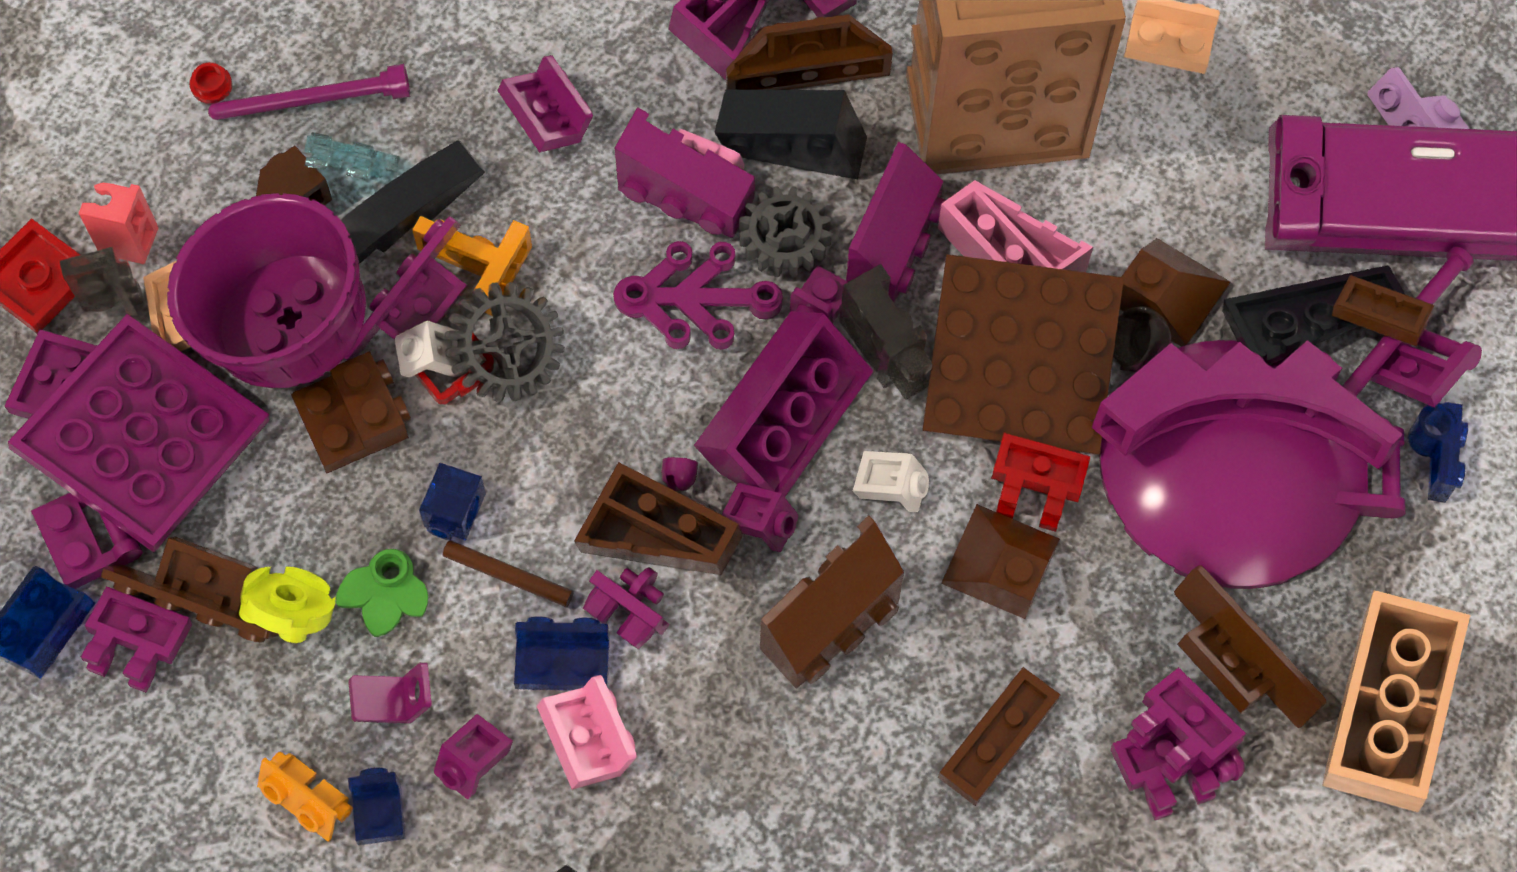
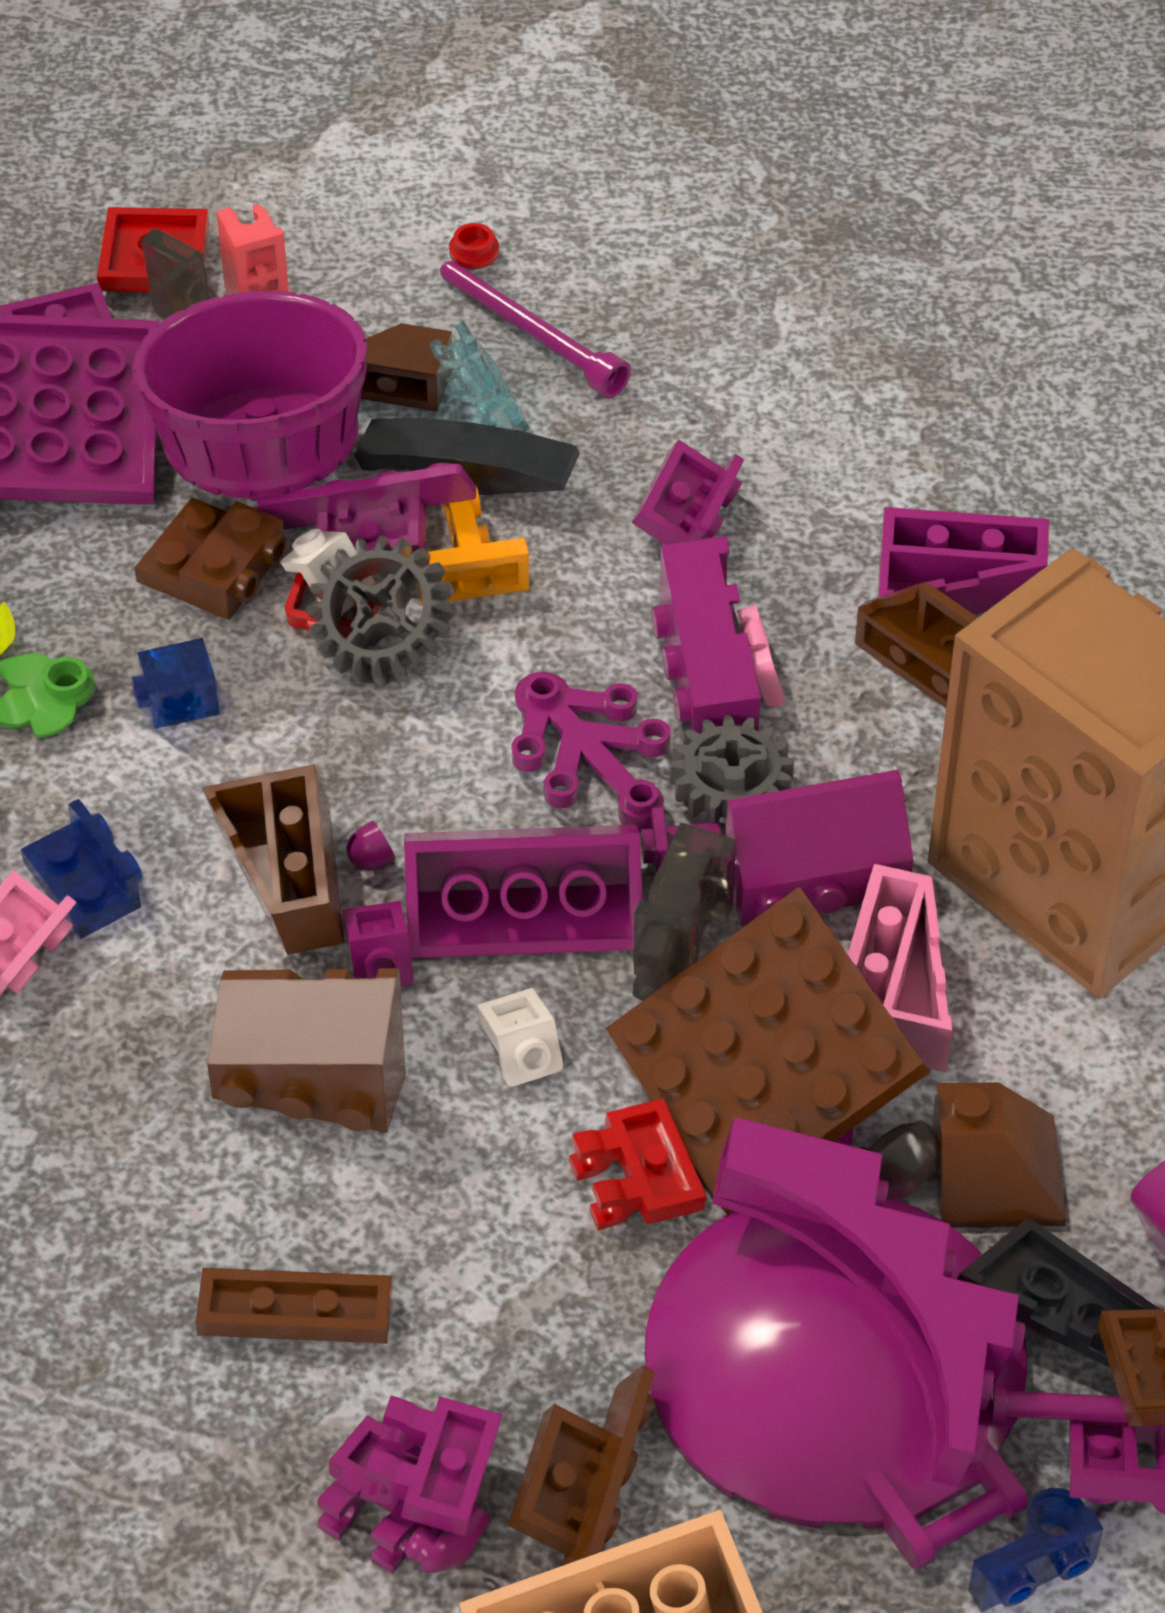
camera: 55 degrees right, 15 degrees down
reddish brown bar [443,540,574,608] -> none
magenta hips [583,567,670,649] -> none
black wedge [714,90,867,180] -> none
reddish brown slope [941,504,1060,619] -> none

